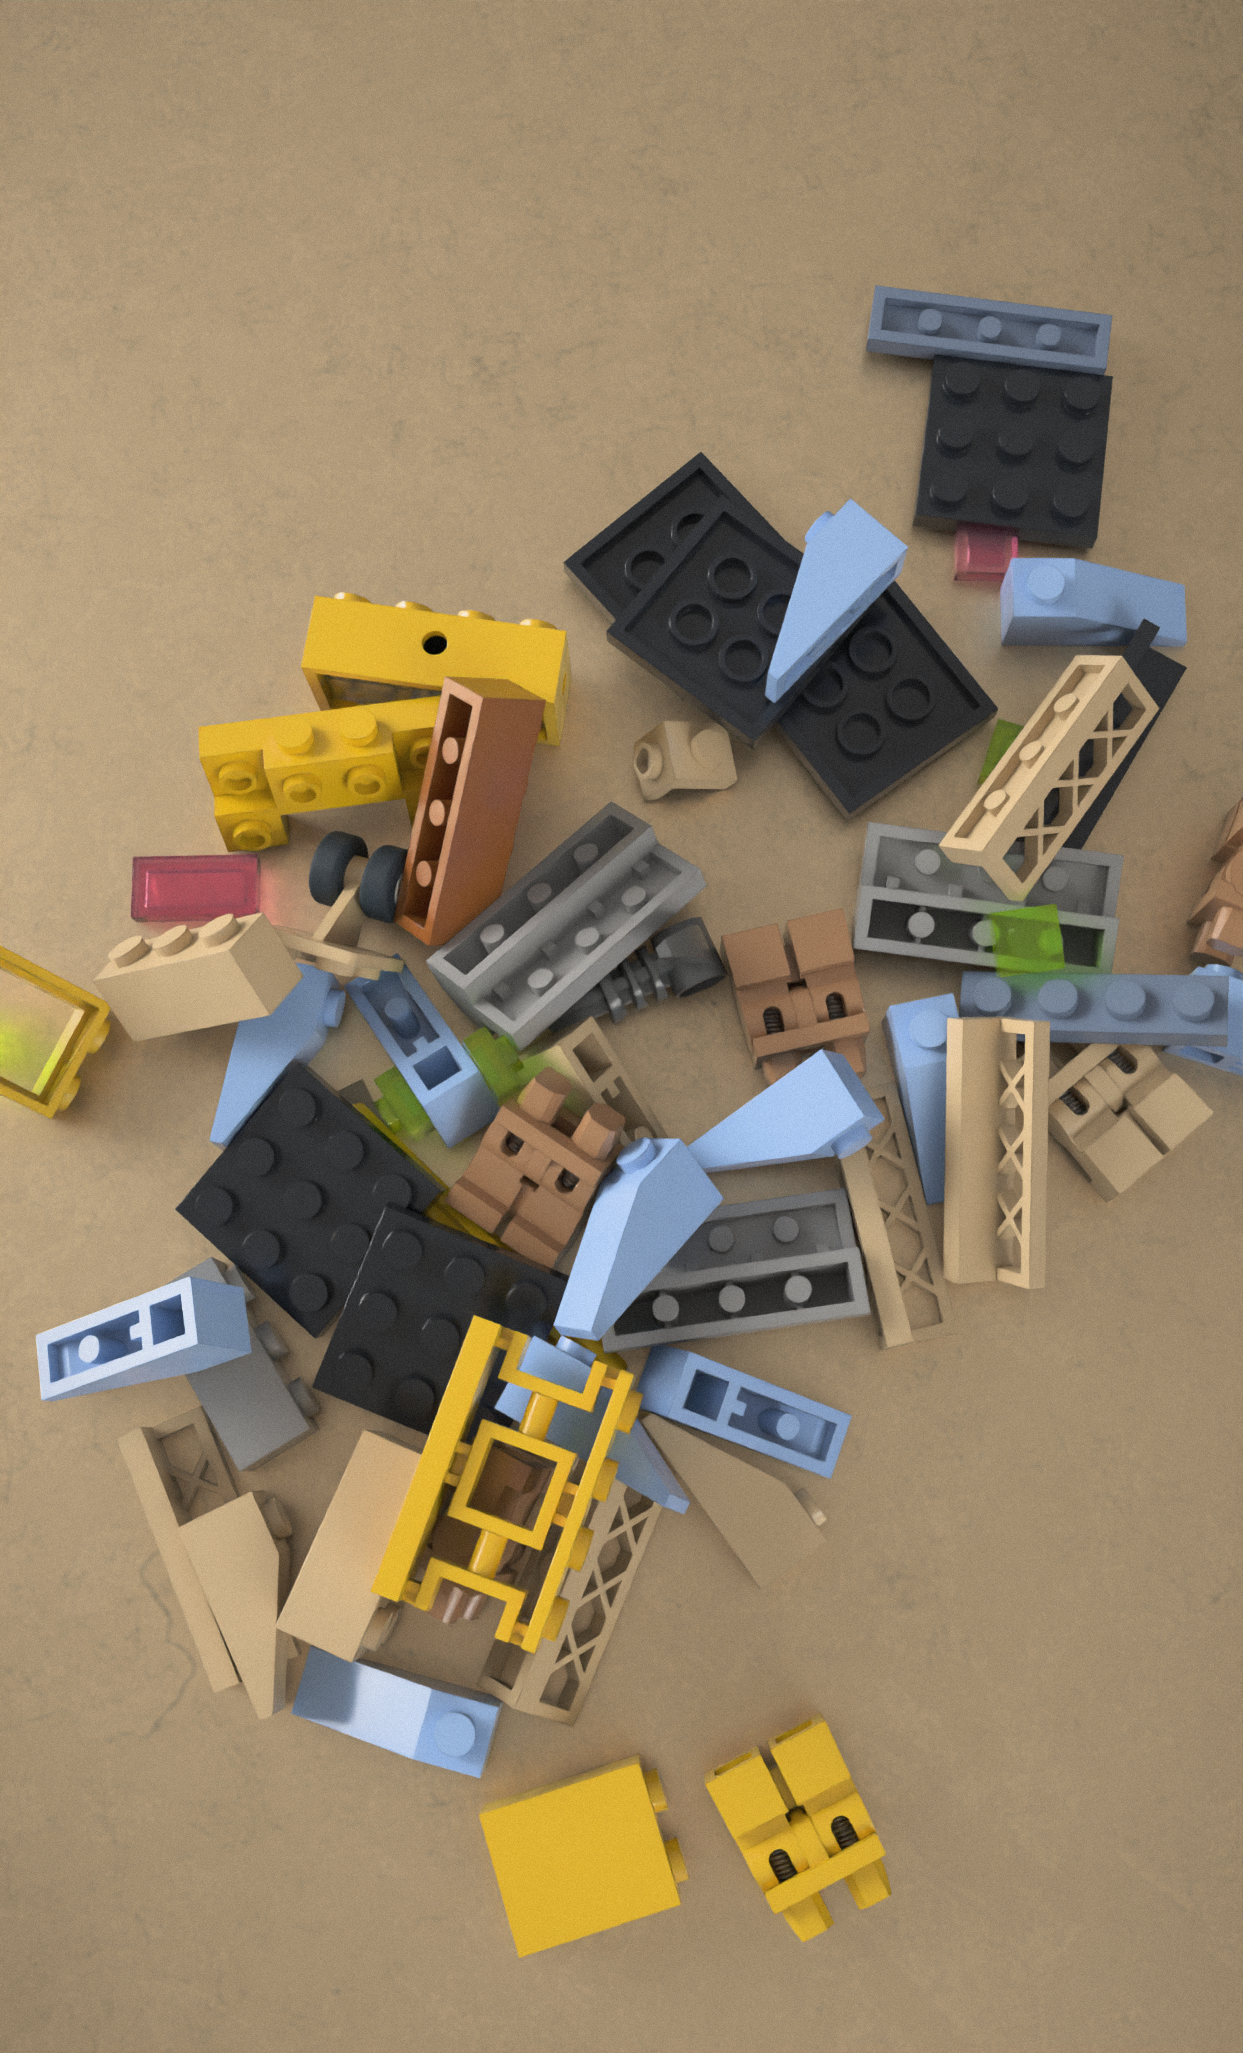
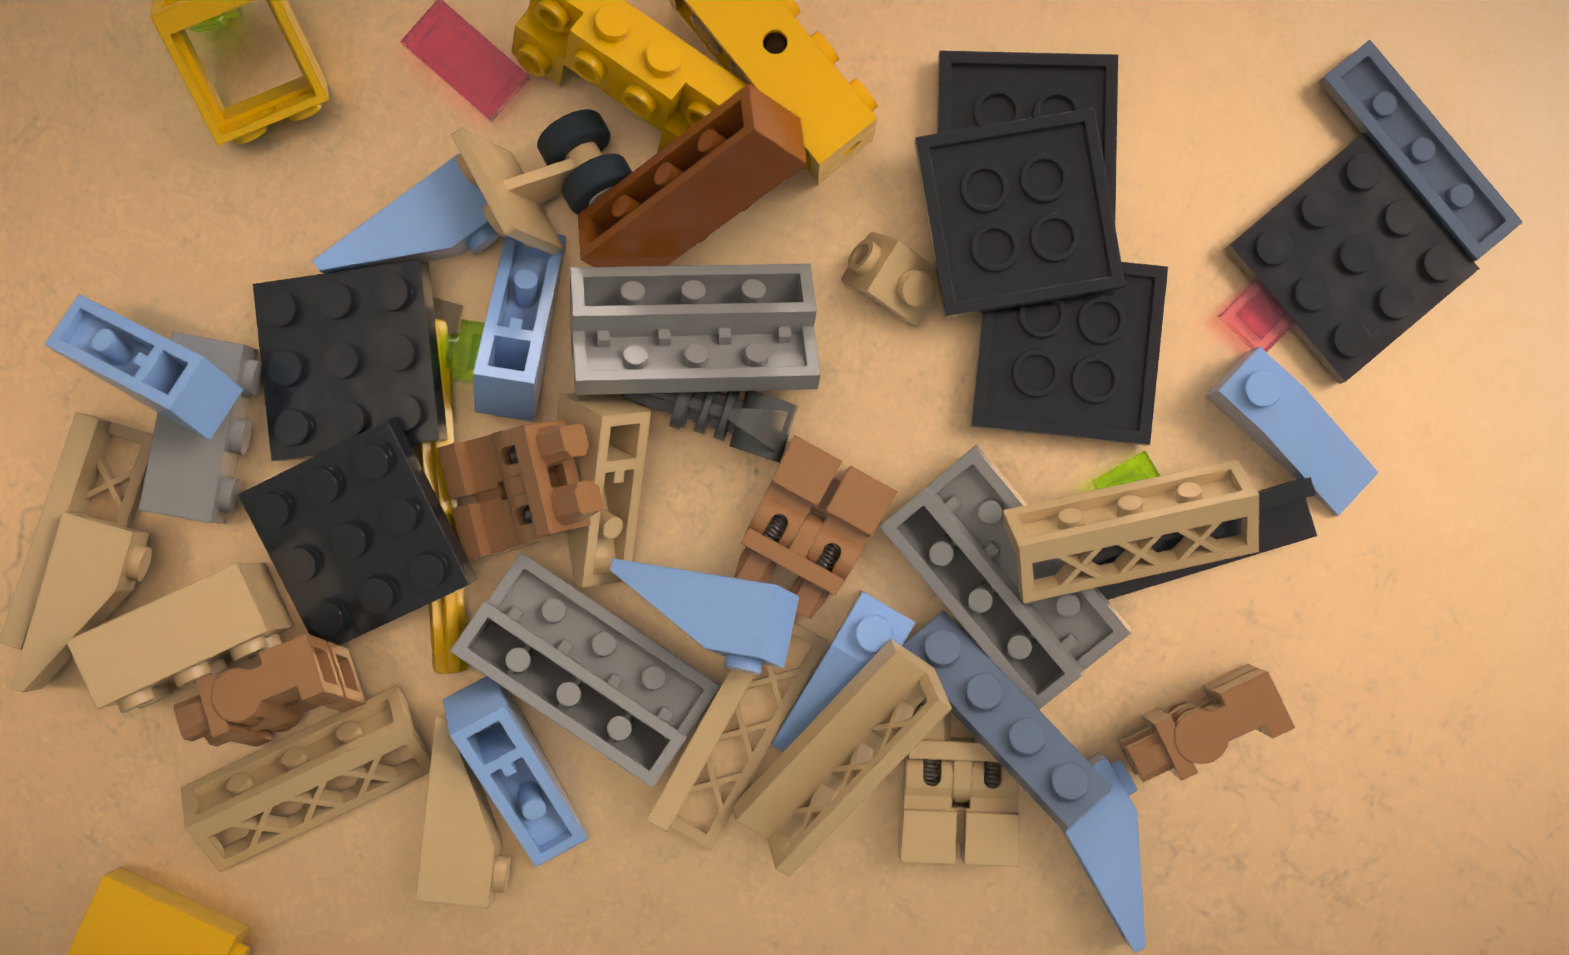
camera: 40 degrees right, 10 degrees up
tan brick [93,912,304,1042] -> none
light blue slope [291,1645,504,1778] -> none
yellow fence [370,1315,644,1654] -> none
clear neon green plate [463,1026,524,1103] -> none
light blue slope [495,1335,690,1514] -> none
light blue slope [554,1137,724,1341] -> none
light blue slope [765,498,908,703] -> none
clear neon green plate [988,904,1065,978] -> none

